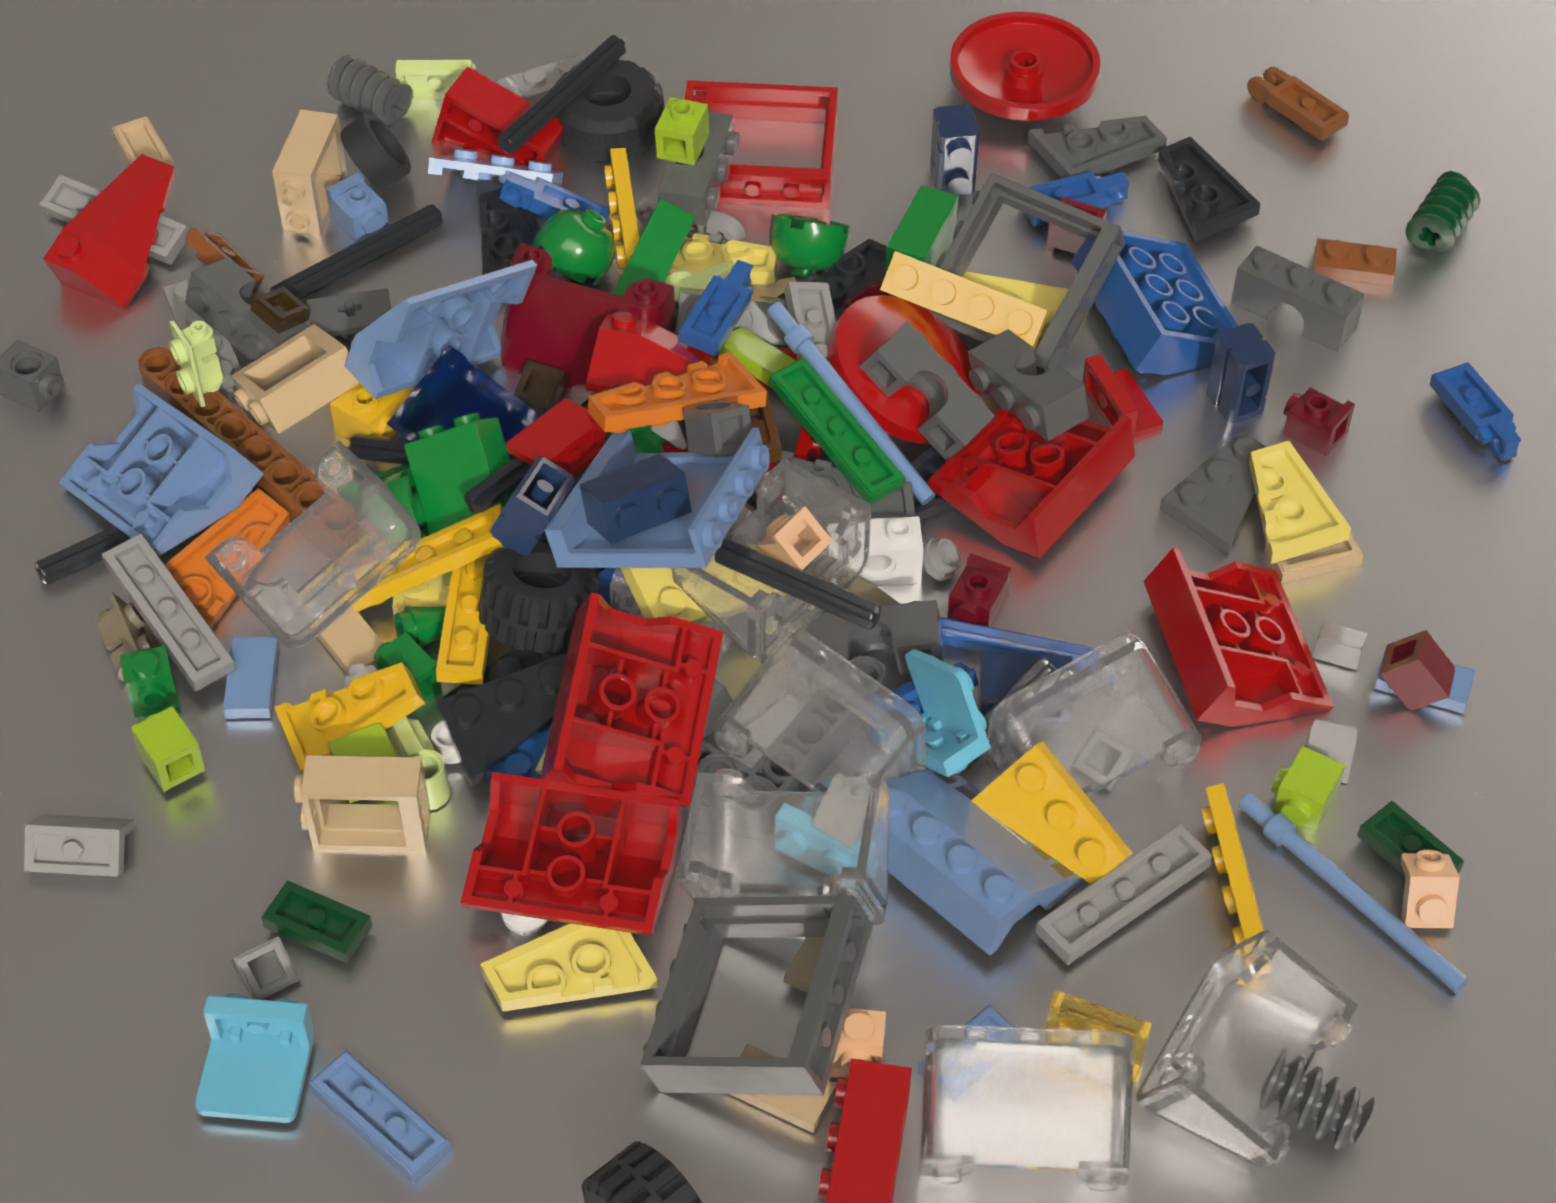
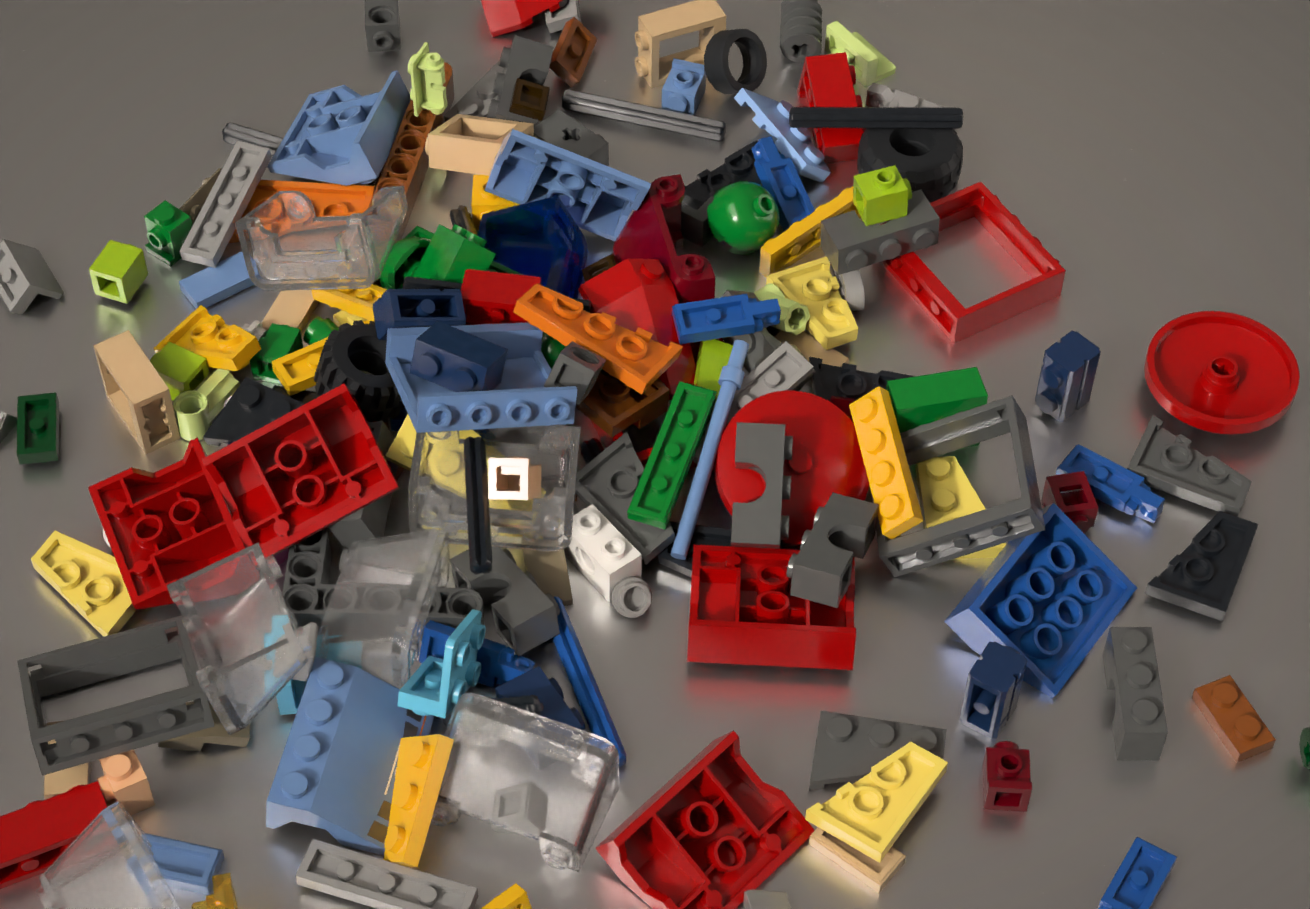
camera: 55 degrees right, 0 degrees up
green tile [613,198,696,297] -> none
green cylinder [769,214,850,277] -> none
dark red brick [947,553,1011,627] -> none
red panel [1082,354,1163,438] -> none

